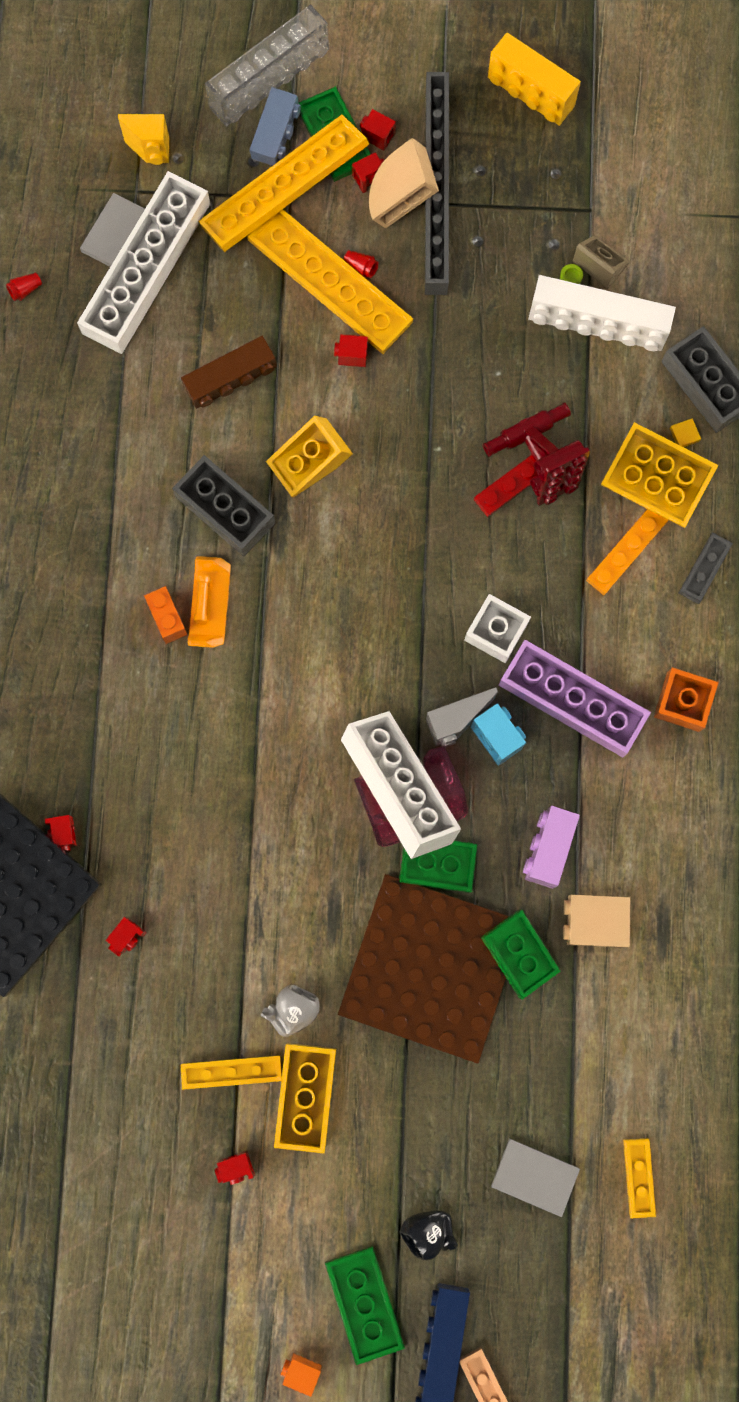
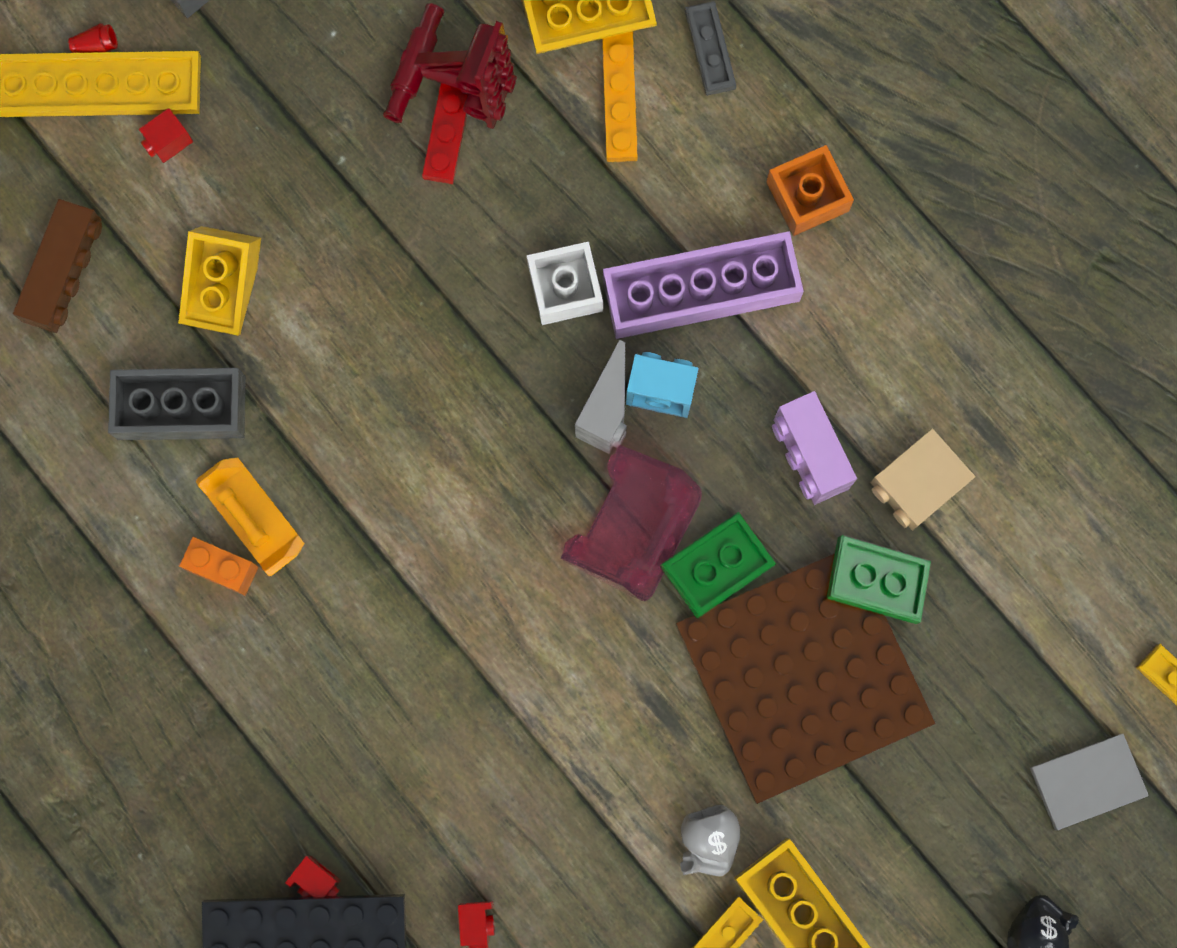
camera: 40 degrees left, 0 degrees up
white brick [341,711,461,859] -> none

